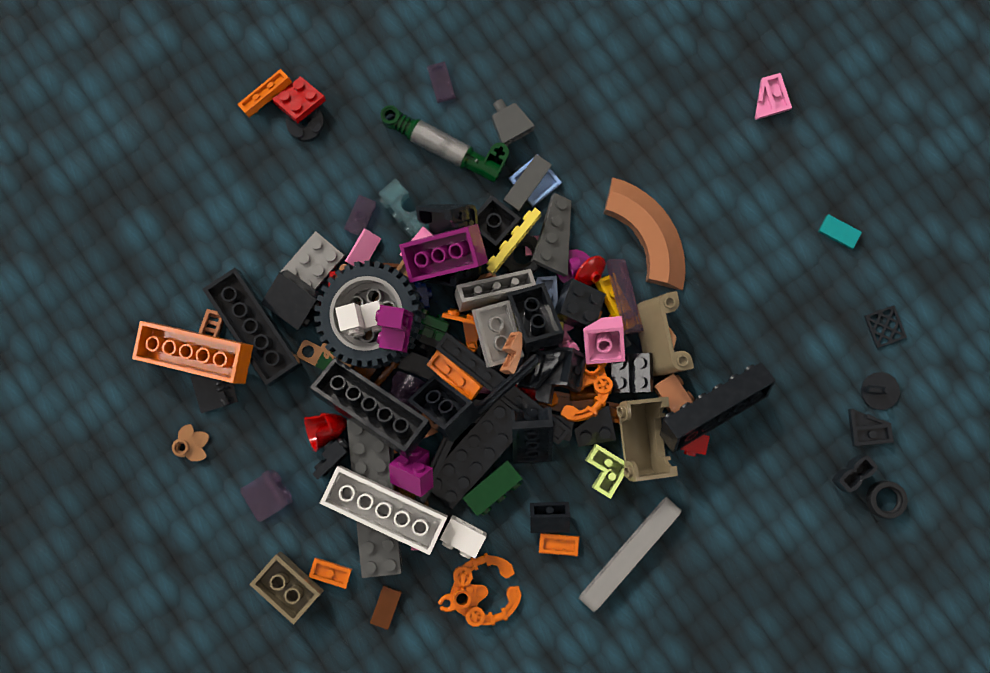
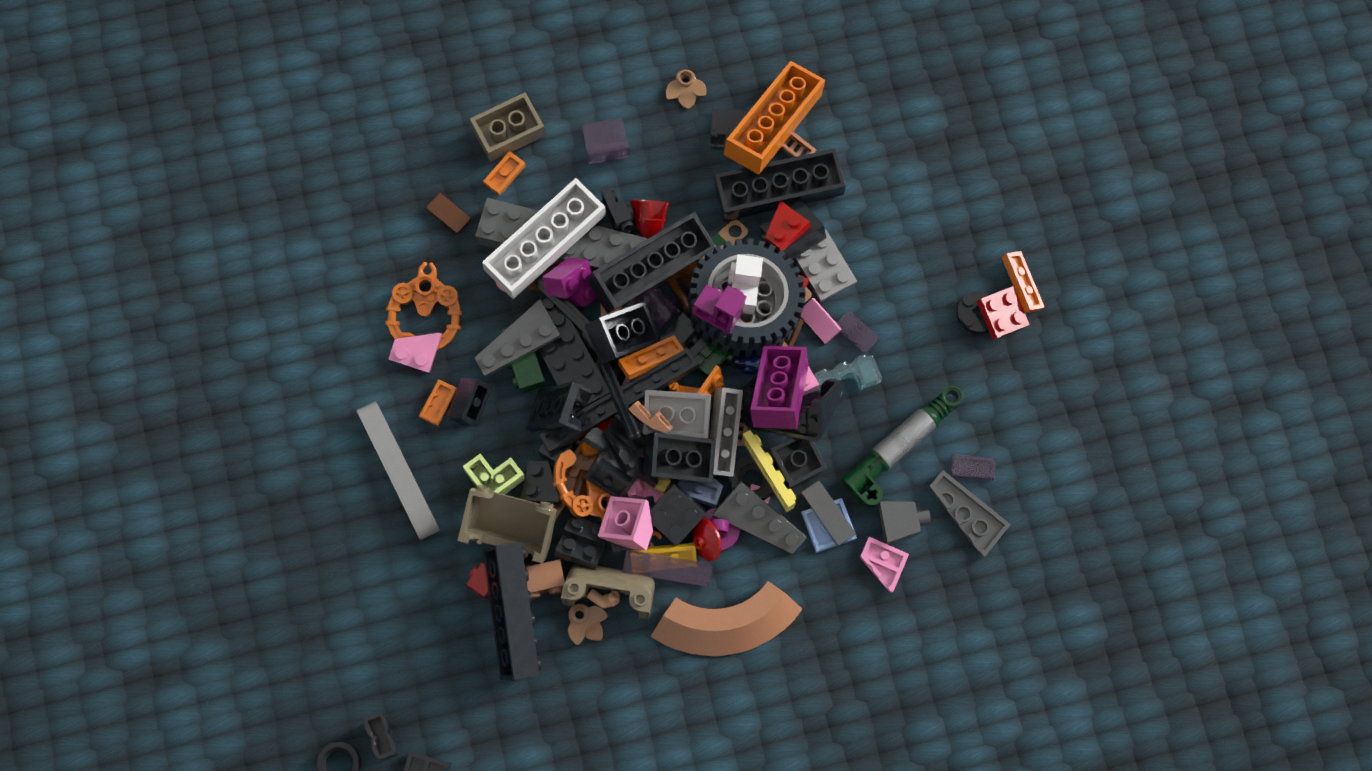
camera: 105 degrees right, 10 degrees down
white brick [440,515,487,559] -> none
none -> bright pink wing [389,333,442,373]
none -> dark grey wing [475,300,561,378]
none -> medium nougat plate [568,604,608,645]
none -> red wing [765,201,811,252]
none -> bright pink wing [860,537,909,593]
none -> dark grey wing [929,470,1011,558]

